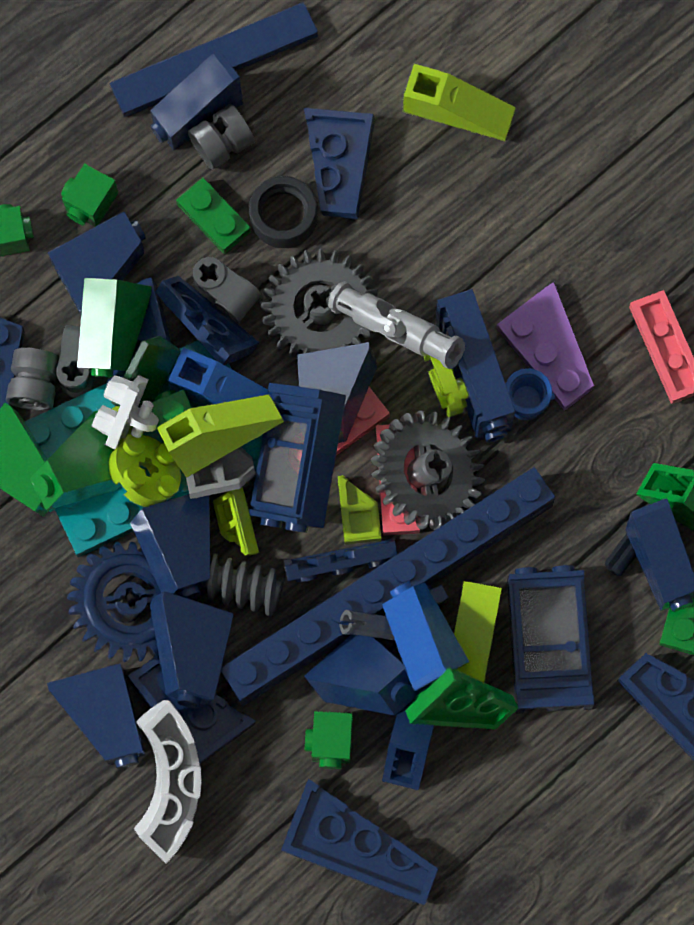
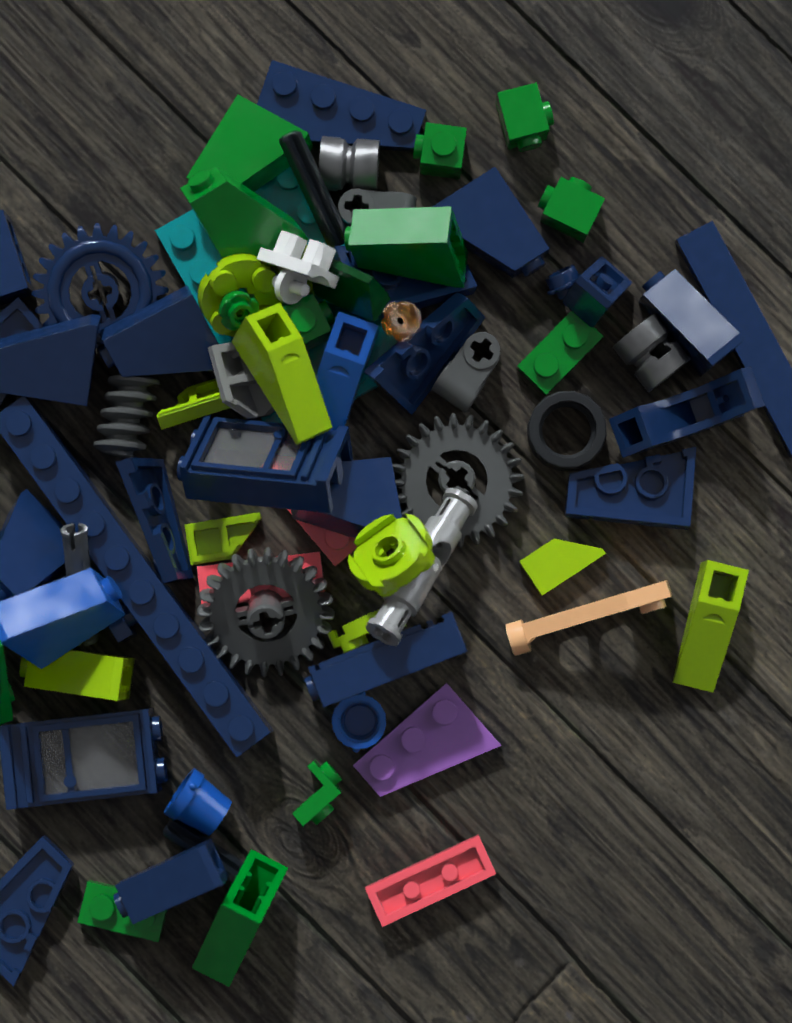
camera: 90 degrees right, 10 degrees up
none -> blue piece [163,768,232,836]
none -> green plate [219,291,260,331]
none -> black axle [279,131,346,248]
none -> green bracket [292,759,343,826]
none -> lime plate [348,514,435,597]
none -> clear orange plate [381,301,421,342]
none -> green brick [413,122,467,179]
none -> light nougat plate [505,580,672,656]
none -> lime tile [519,539,606,596]
none -> dark blue plate [545,265,581,300]
none -> dark blue slope [562,256,633,327]
none -> dark blue arch [609,366,765,458]

